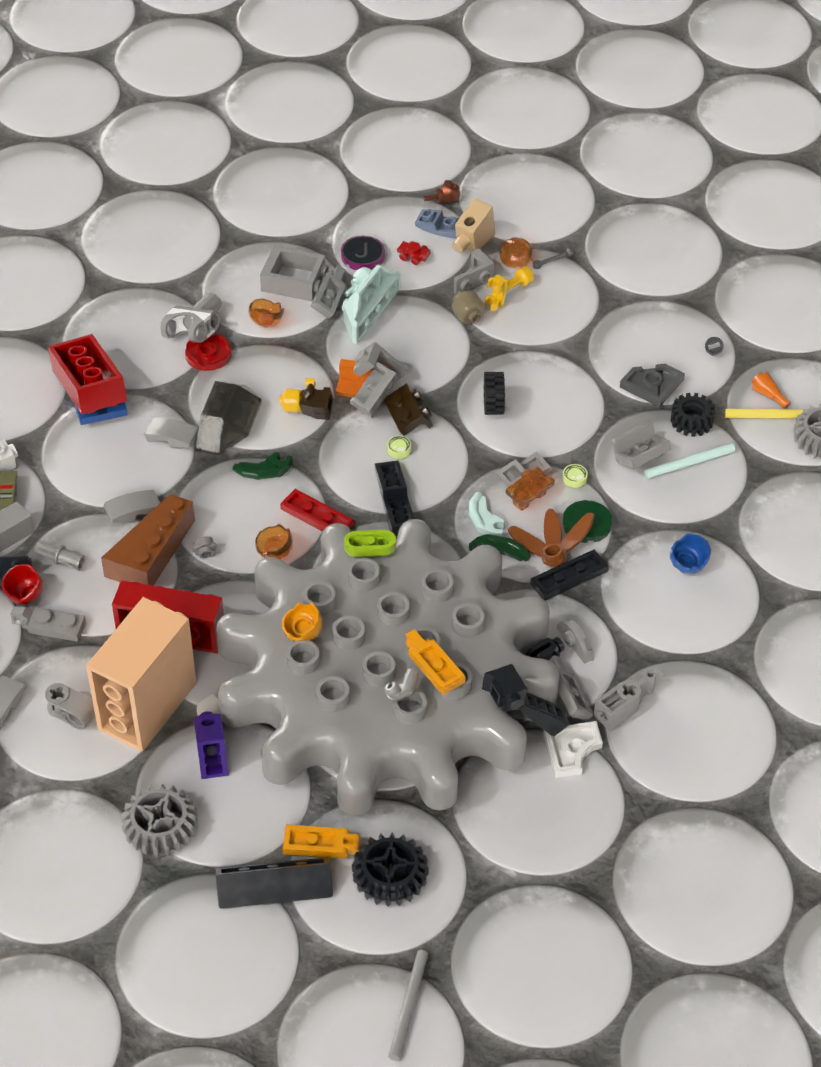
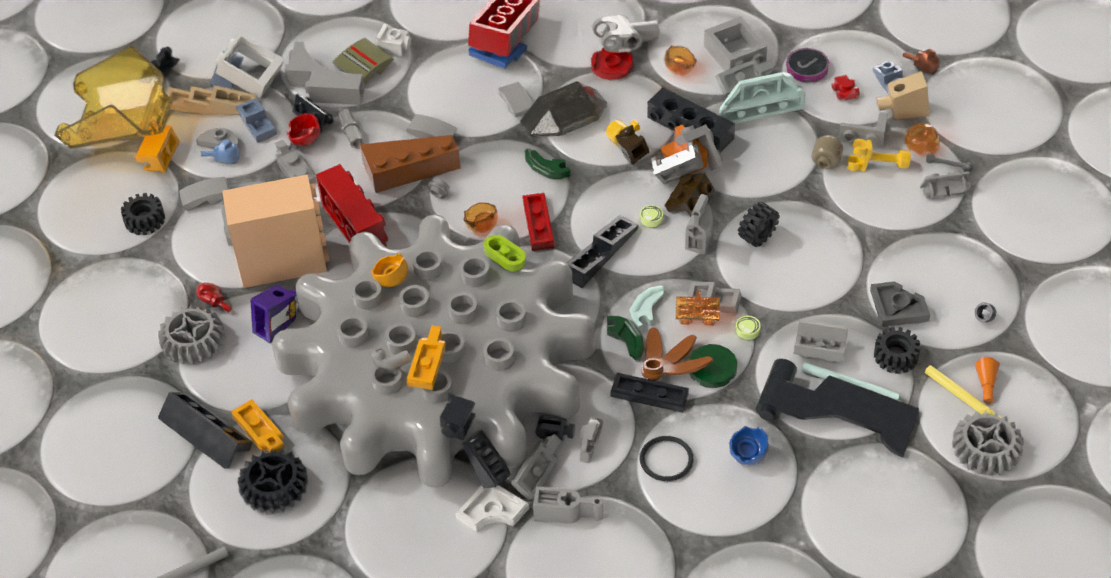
camera: 50 degrees right, 0 degrees up
none -> red piece [196,282,232,313]
none -> black tyre [639,436,694,481]
none -> black brick [647,87,735,153]
none -> light grey piece [685,194,713,255]
none -> black door [756,358,919,458]
none -> light grey hinge [920,170,971,199]

